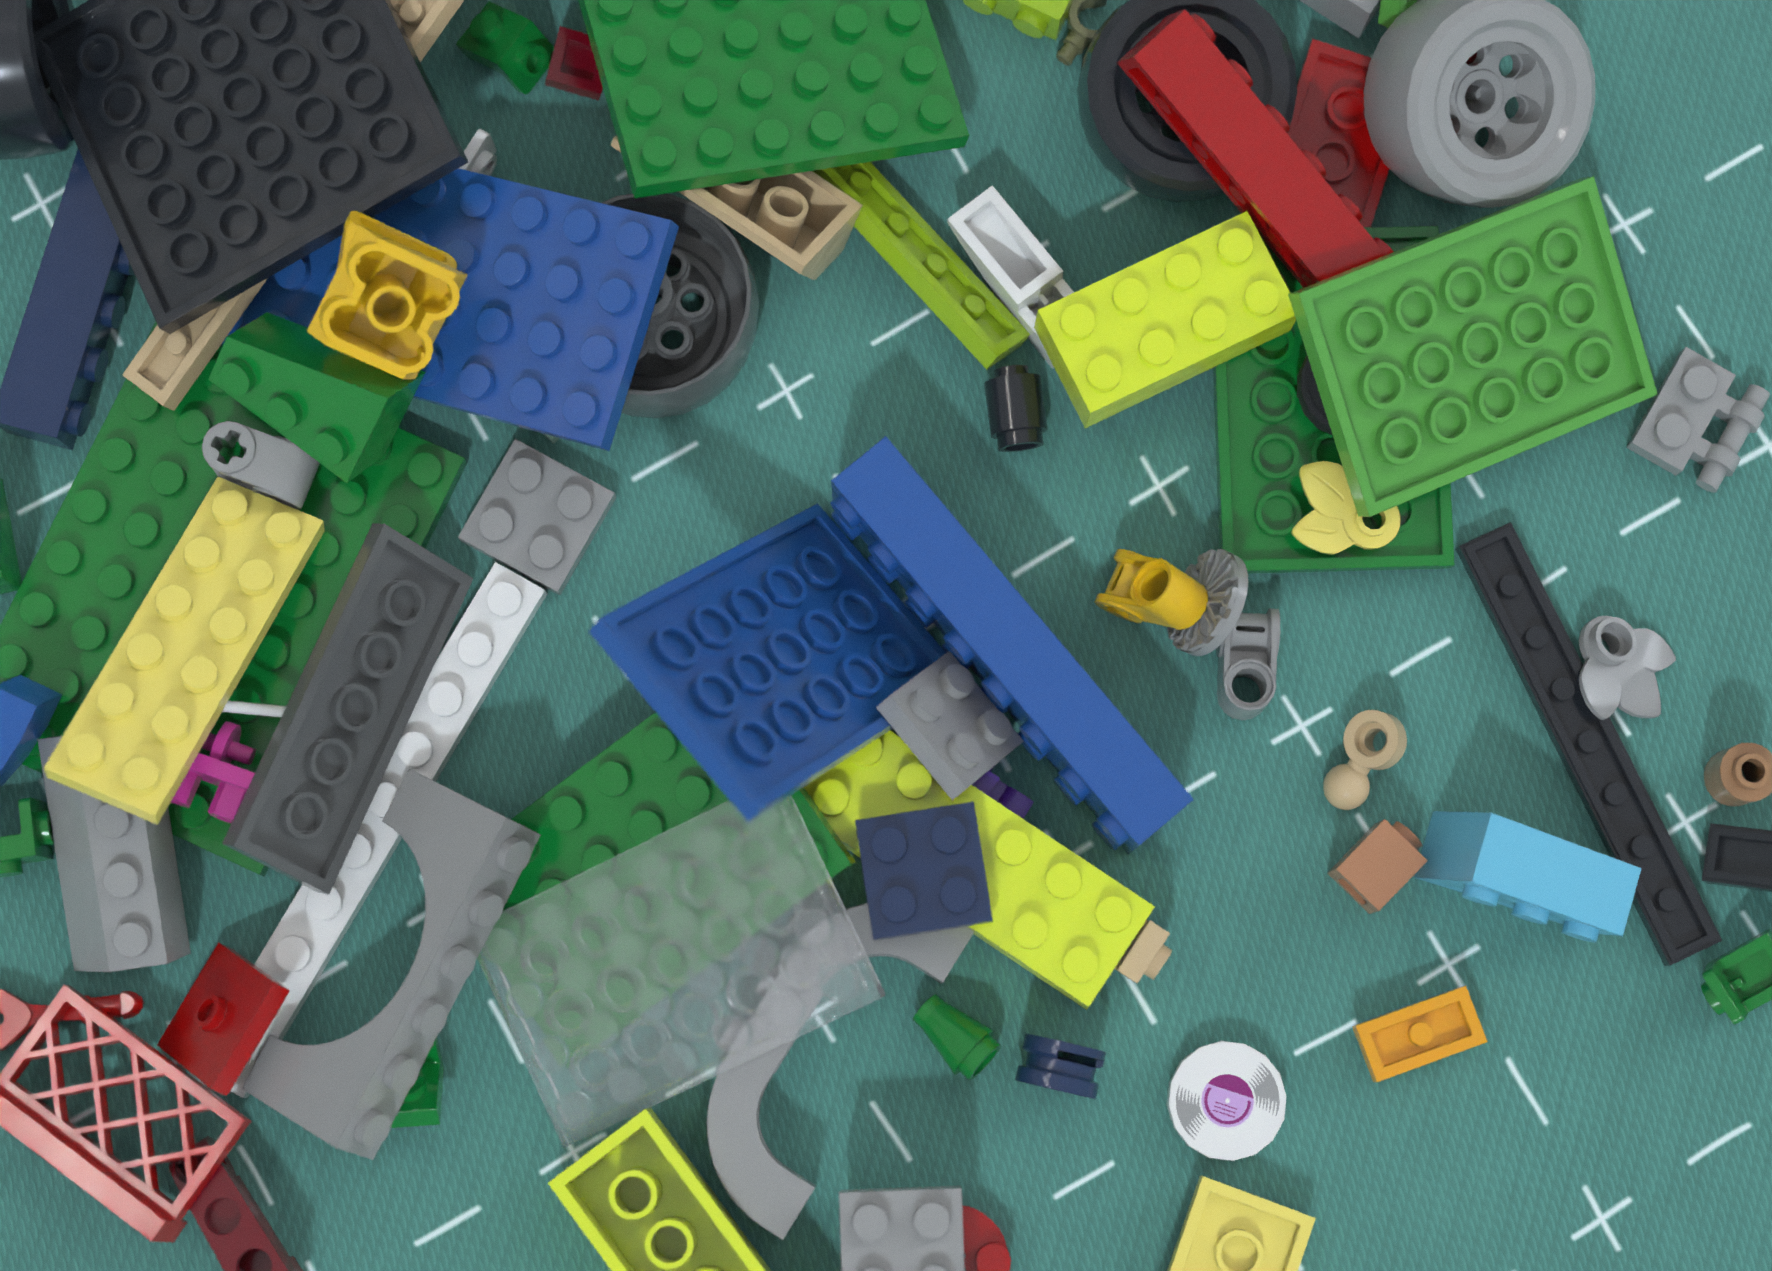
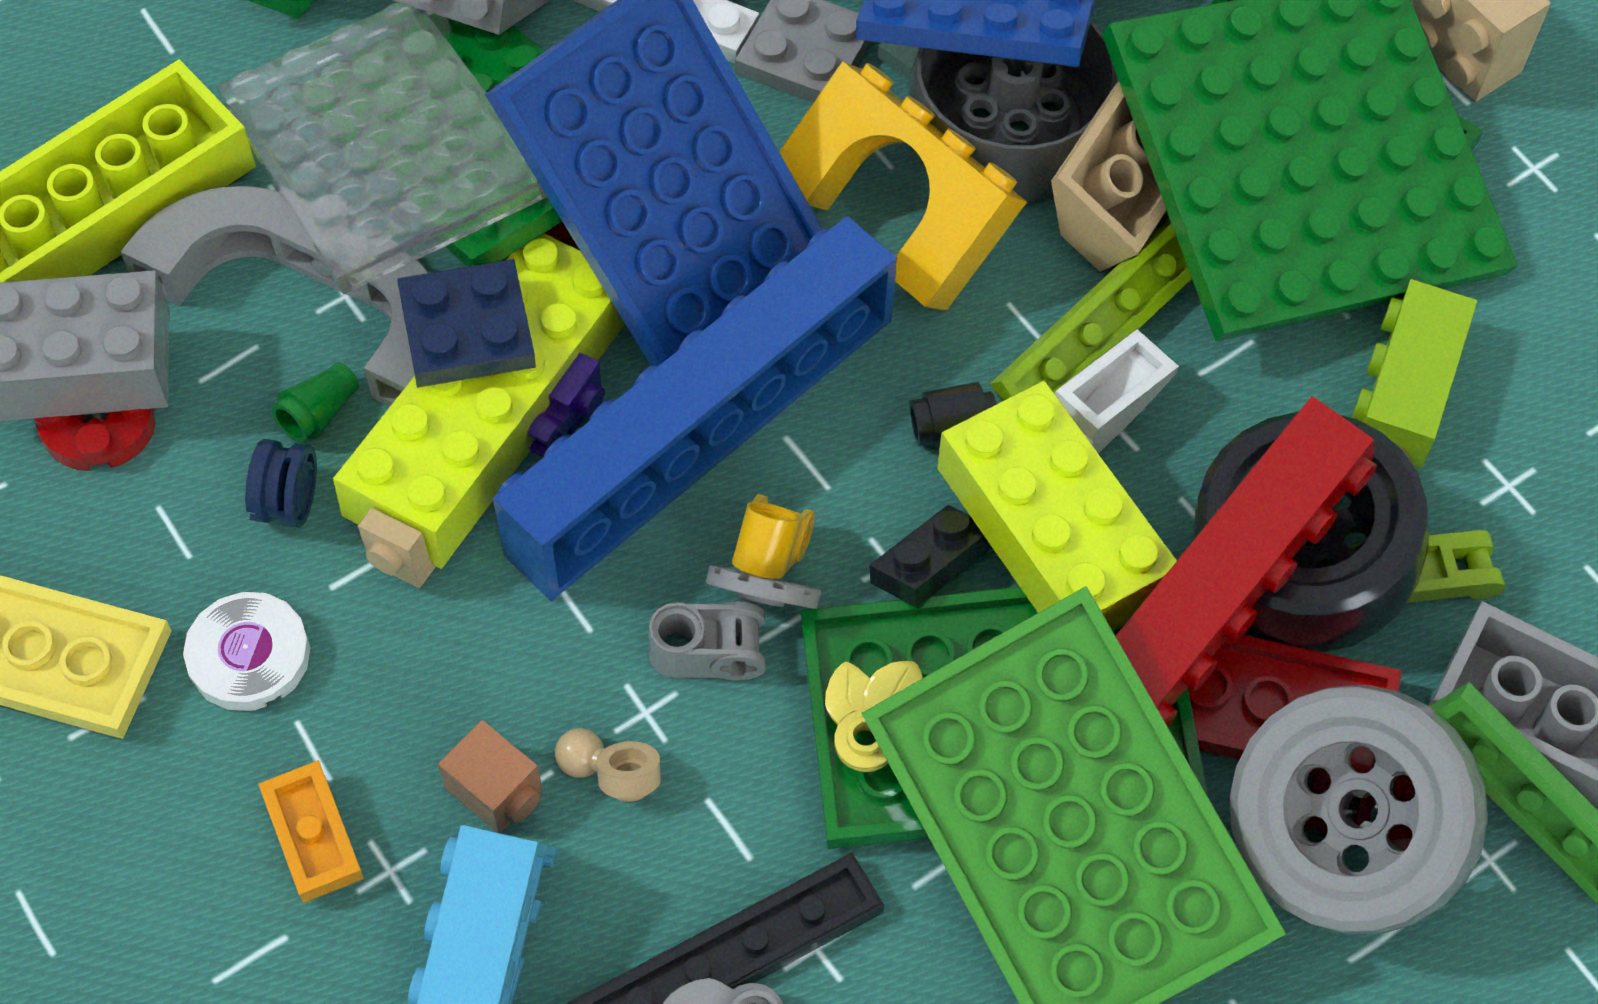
camera: 85 degrees right, 20 degrees down
light grey plate [876,651,1023,800] -> none
none -> yellow arch [779,61,1027,311]
none -> black plate [869,505,992,608]

